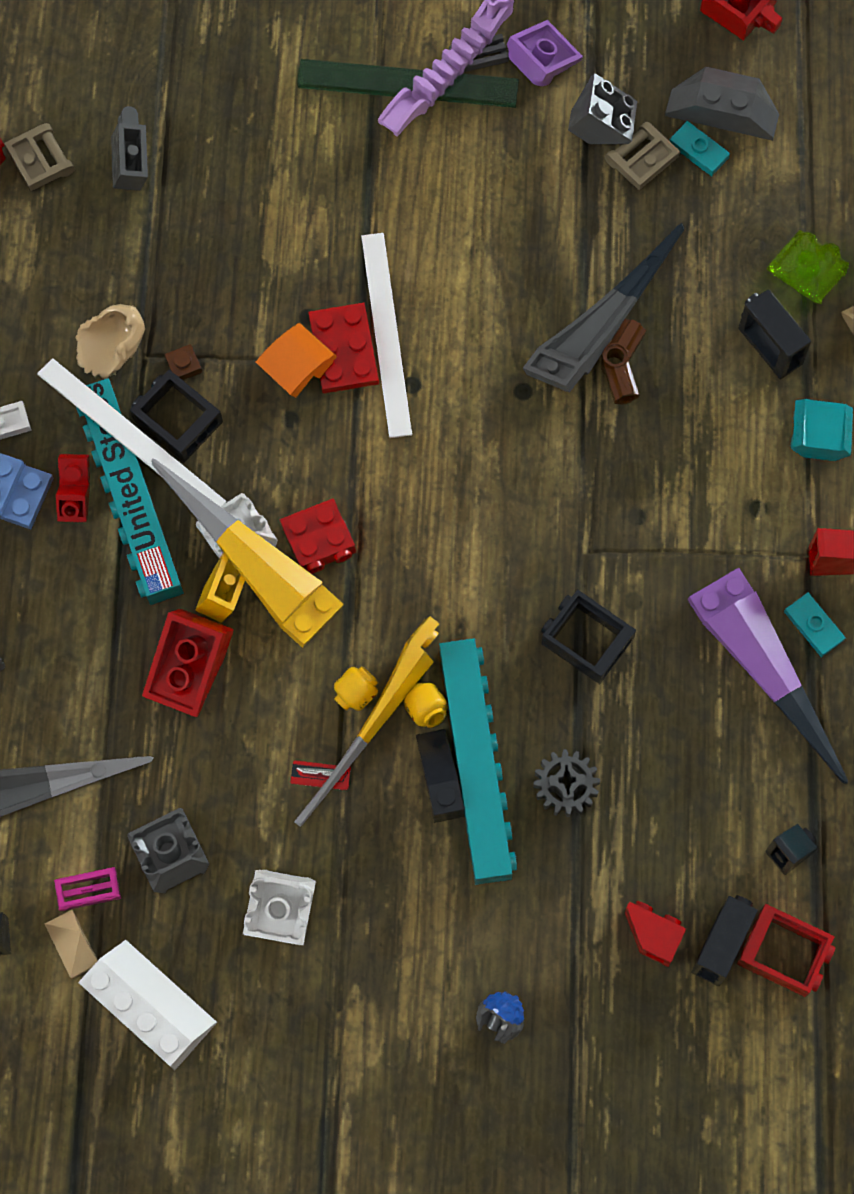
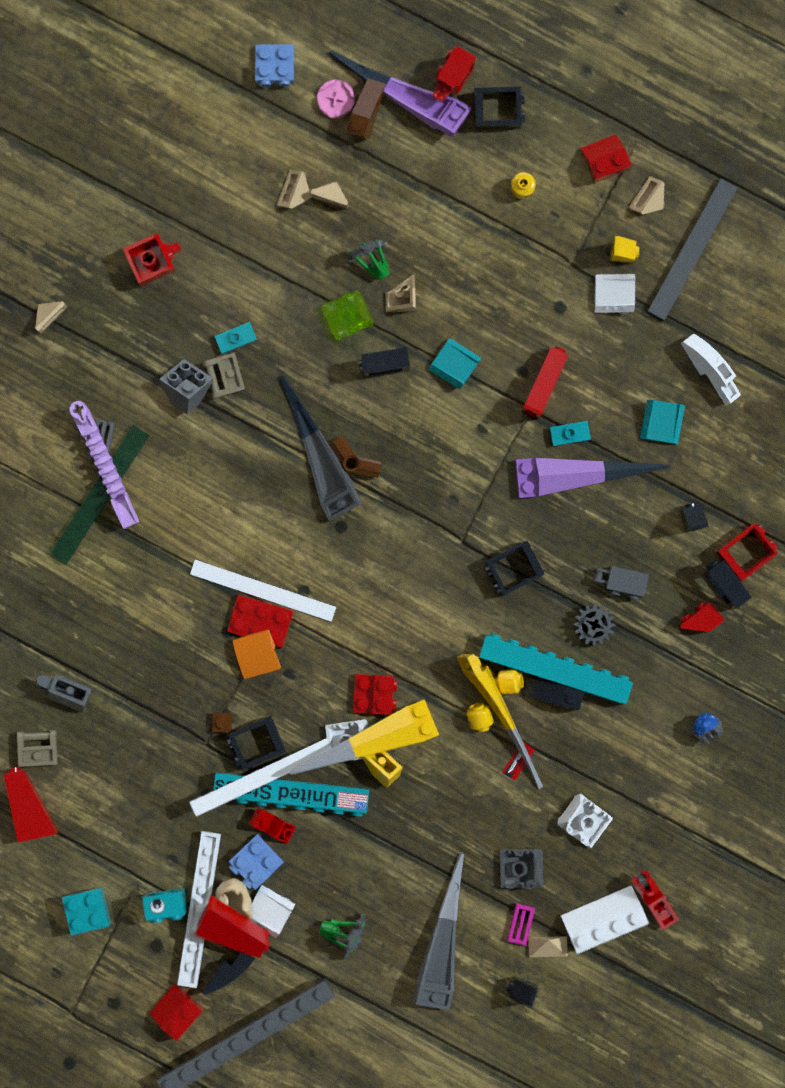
camera: 65 degrees left, 15 degrees up
tan piece [76,304,145,379] -> none
red slope [142,609,234,717] -> none
medium lavender slope [507,20,583,86] -> none
dark grey wedge [665,67,779,141] -> none
none -> dark grey brick [592,566,649,600]
none -> red plate [632,870,679,930]

